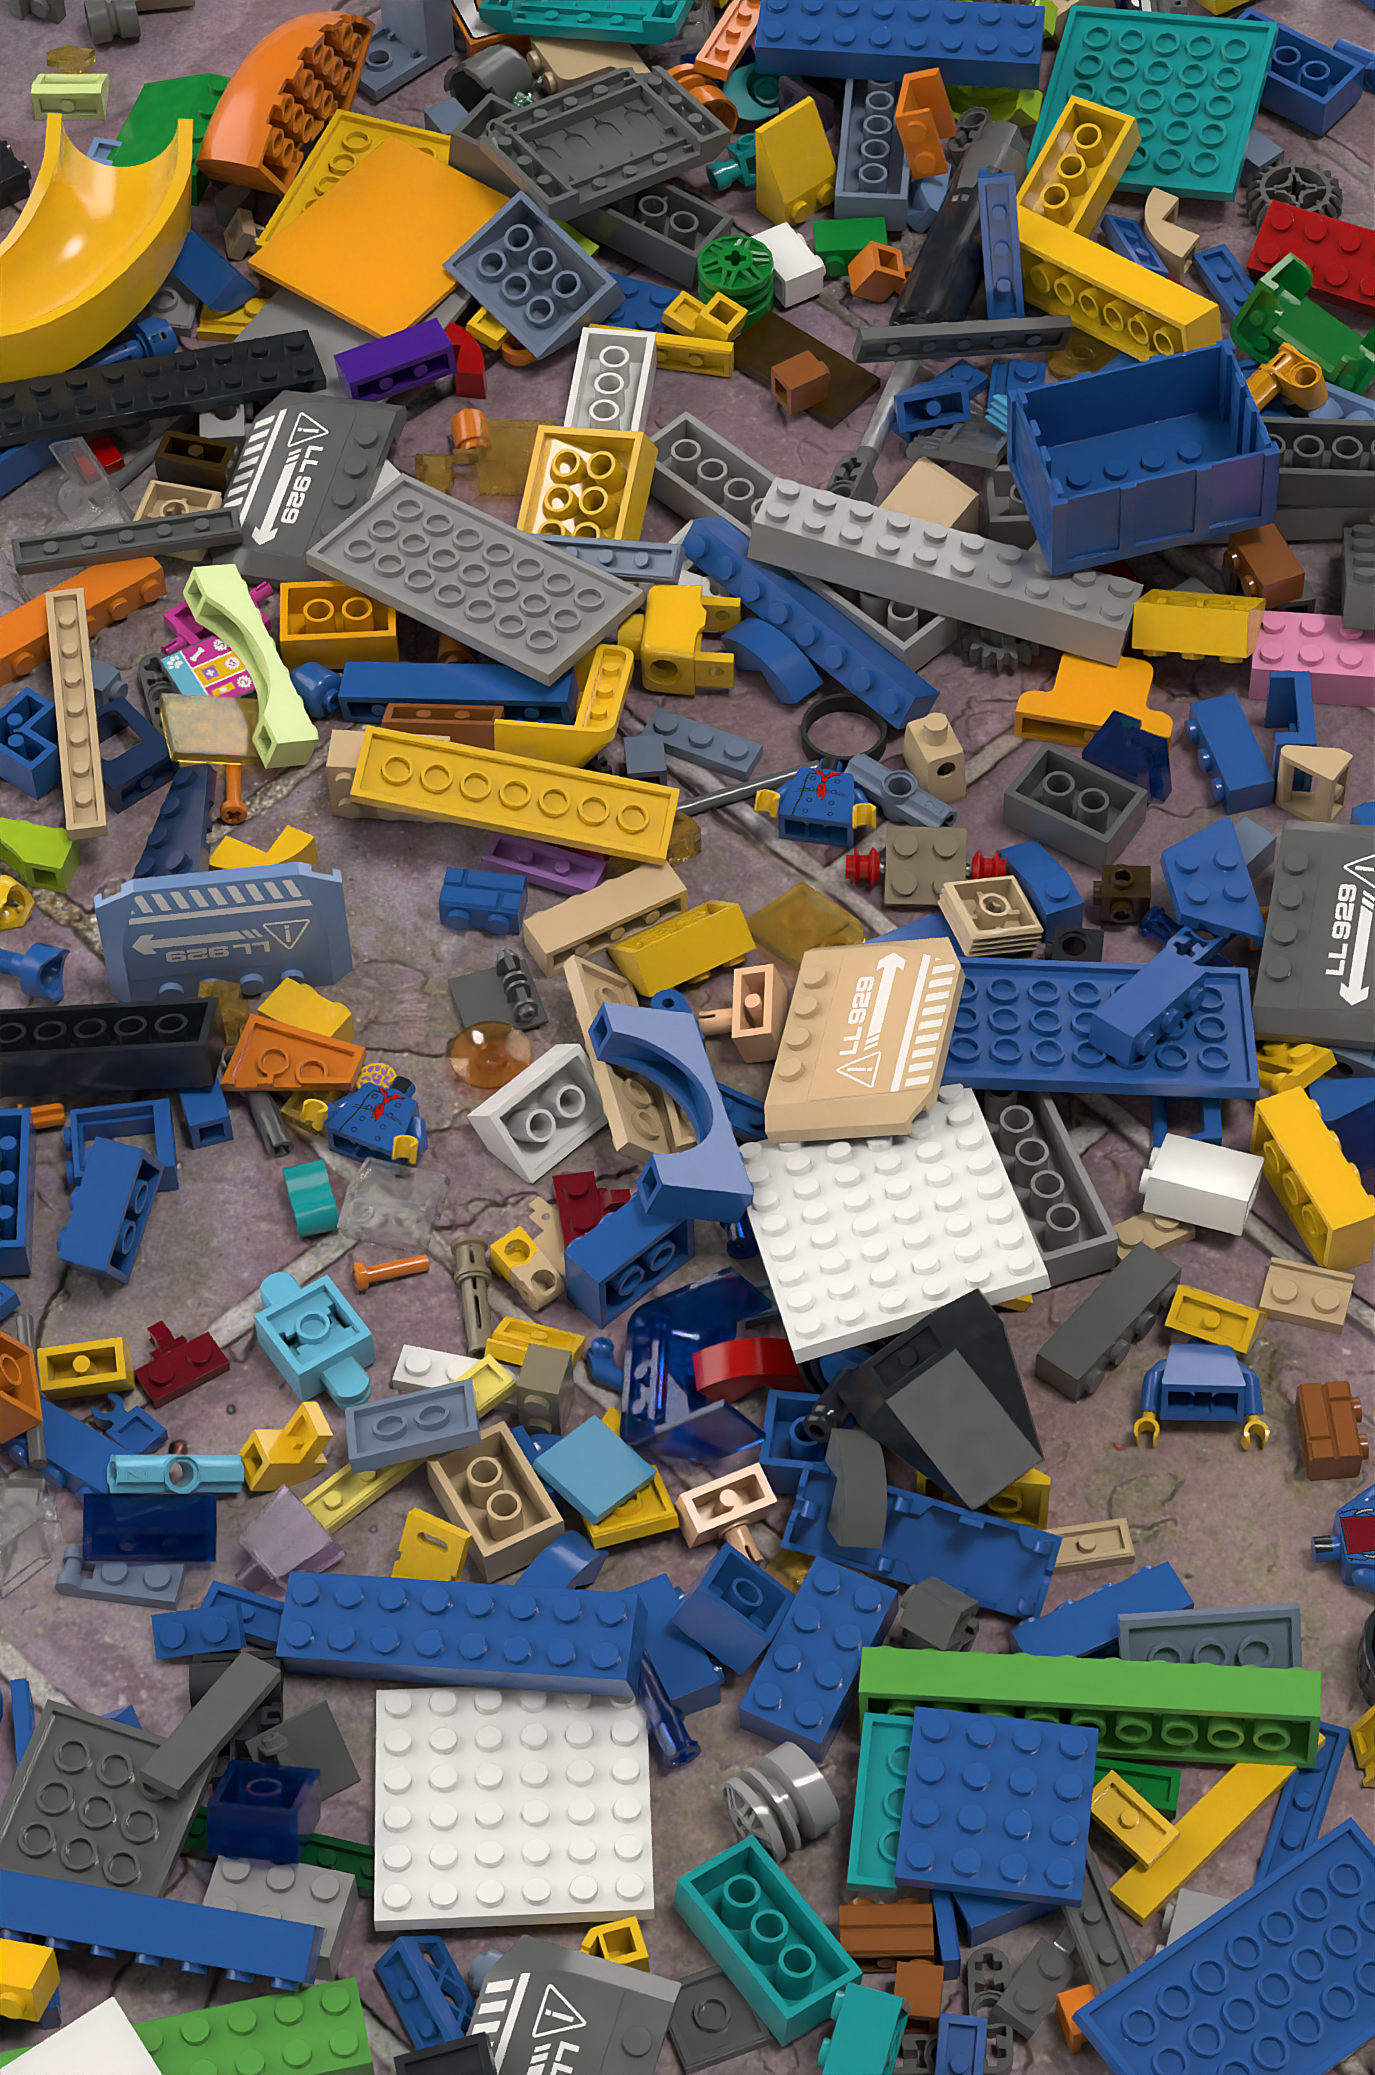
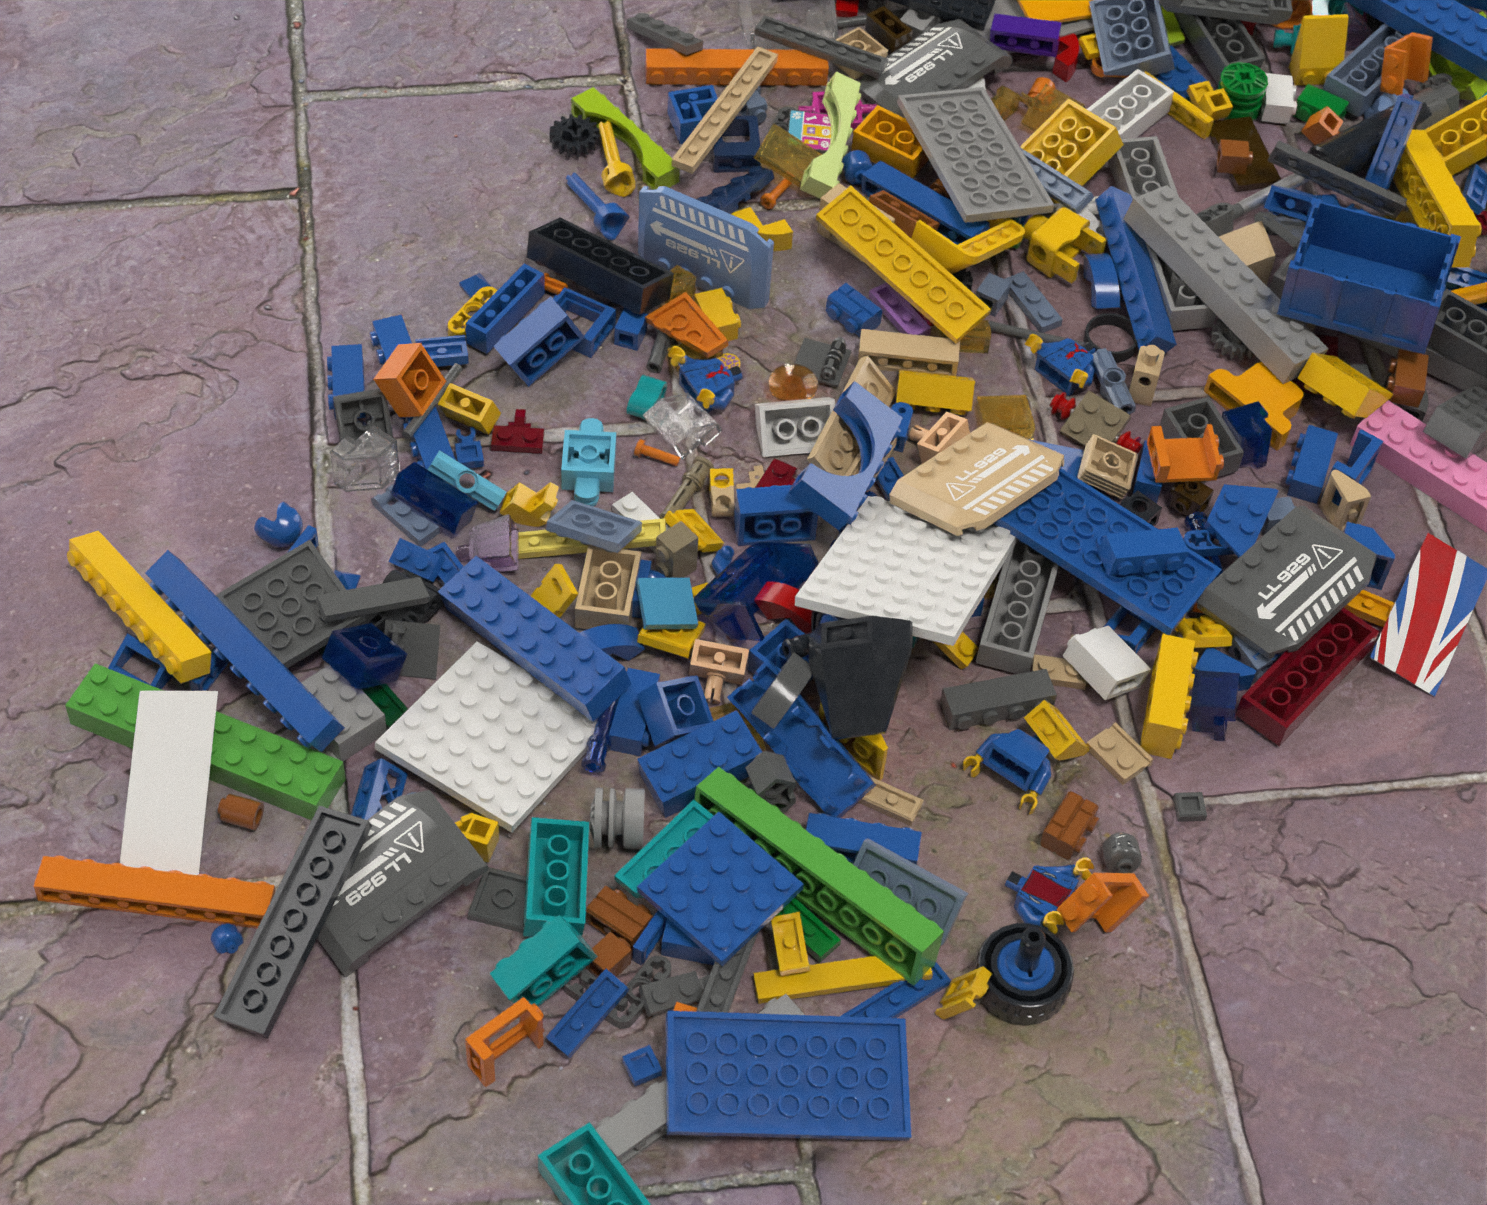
camera: 30 degrees right, 0 degrees up
none -> orange panel [1147,424,1224,483]

